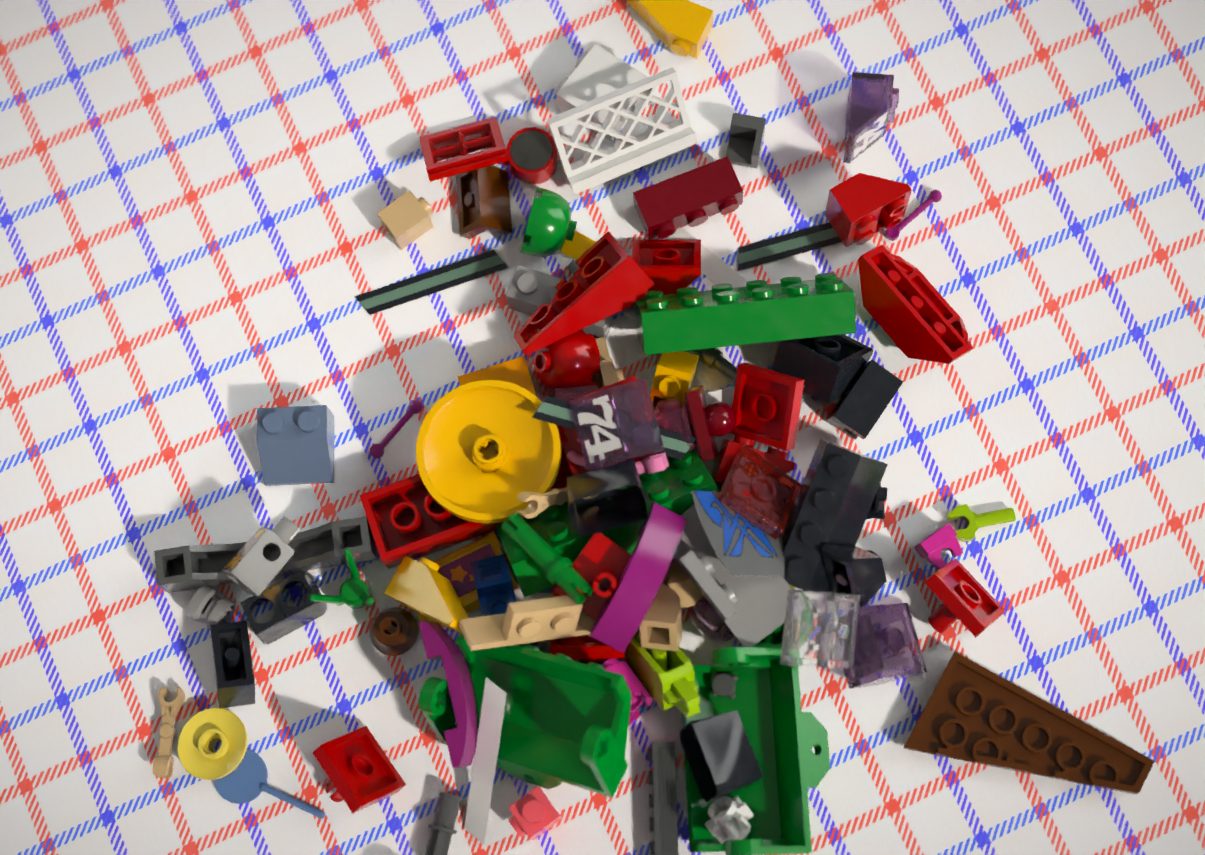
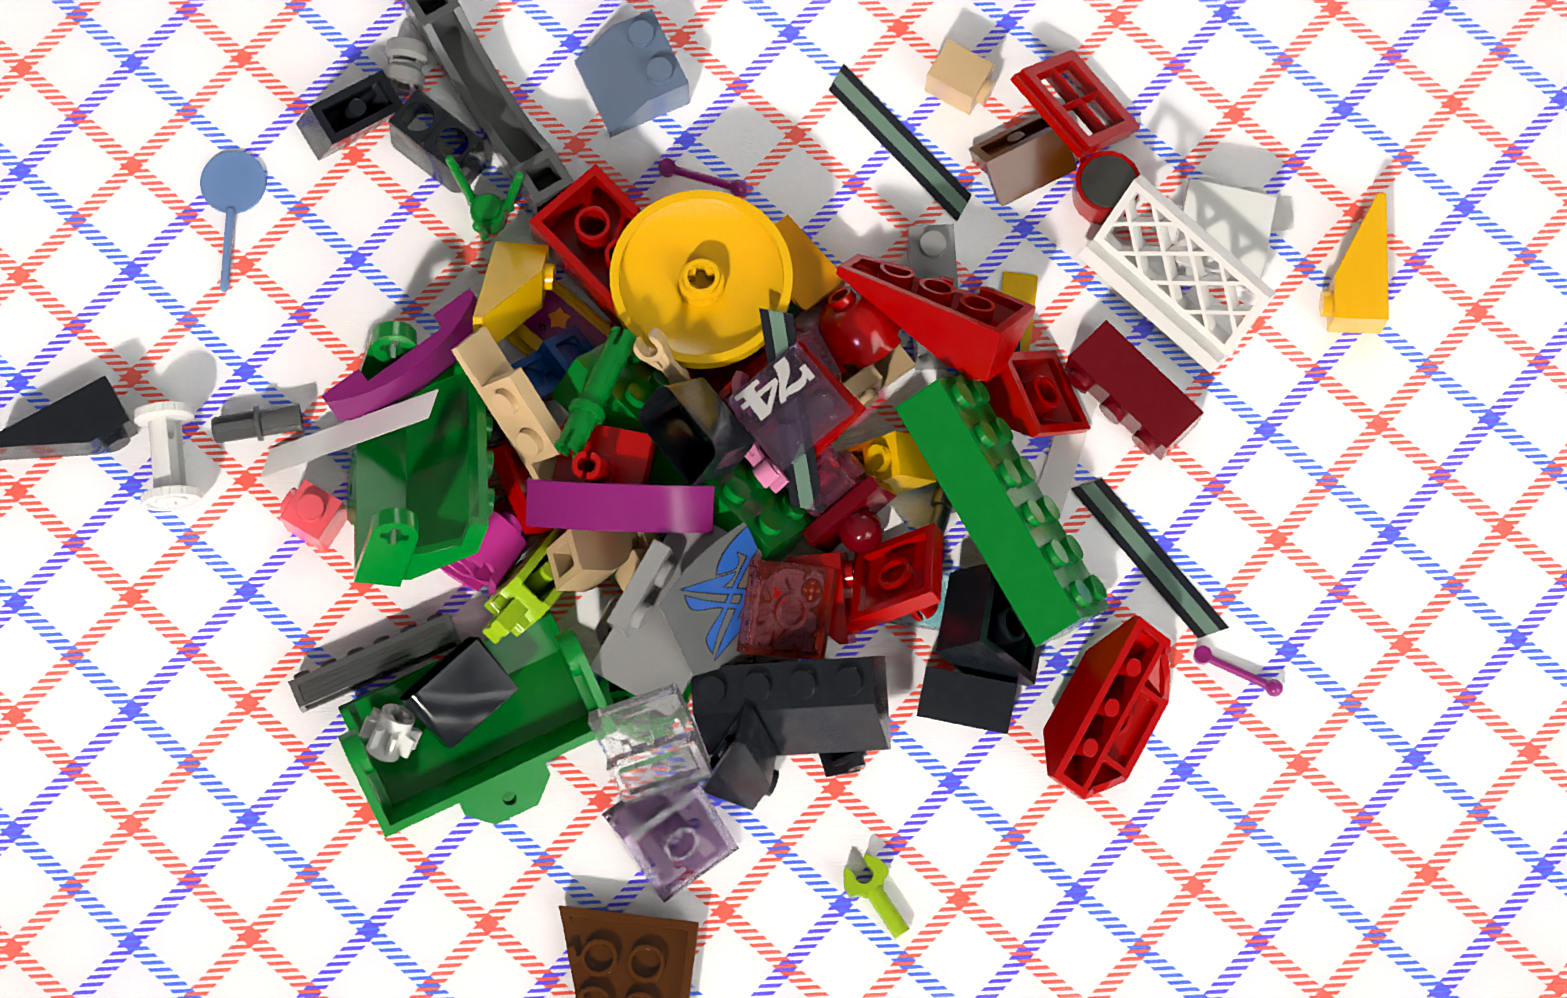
camera: 55 degrees right, 0 degrees up
tan piece [152,686,185,778] -> none
light yellow dish [177,708,248,780] -> none
light grey torso [221,516,300,596] -> none
red tile [312,726,406,814] -> none
reddish brown cone [370,607,418,656] -> none
green cylinder [520,187,577,257] -> none
dark grey piece [710,671,739,700] -> none
dark grey panel [725,112,766,169] -> none
red slope [825,173,912,248] -> none
clear purple slope [843,72,899,163] -> none
dark pink tile [914,523,963,570] -> none
red tile [924,558,1006,638] -> none

